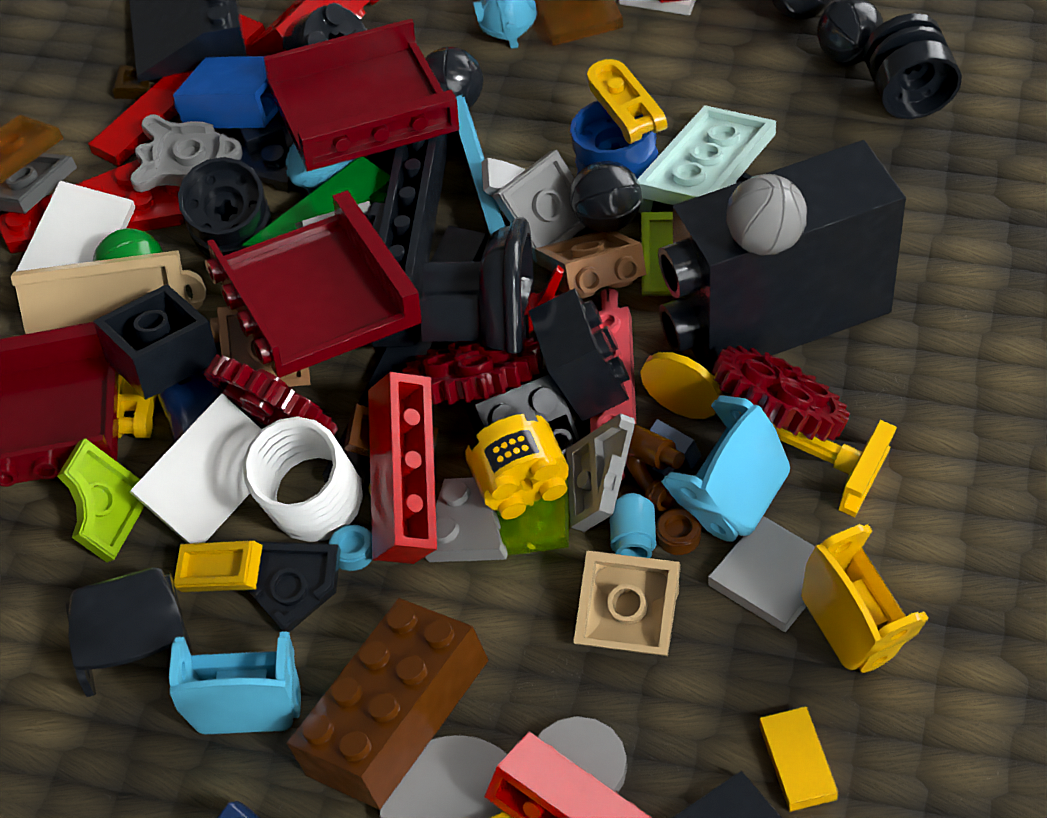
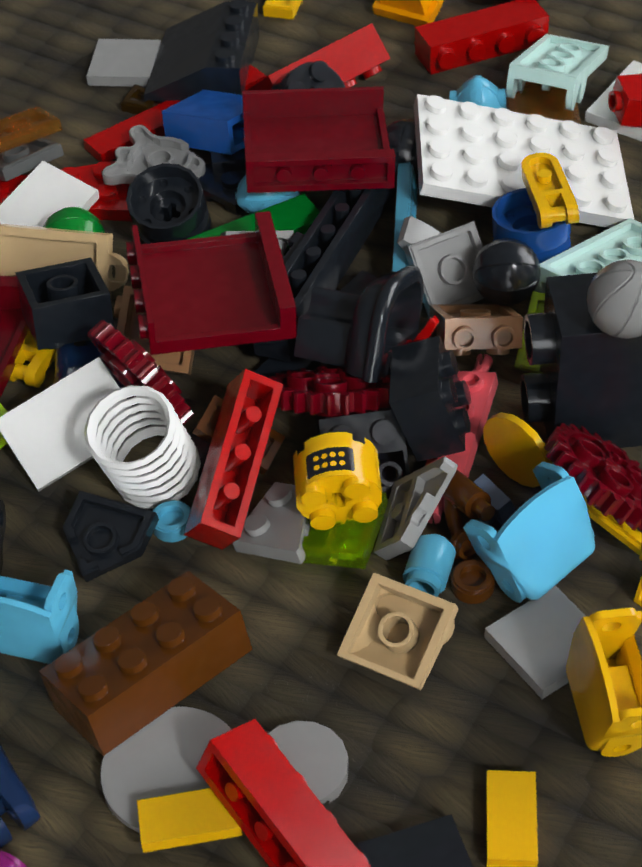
camera: 15 degrees right, 5 degrees down
yellow tile [174,541,263,592] -> none
none -> light grey tile [86,39,161,87]
none -> white plate [414,94,634,228]

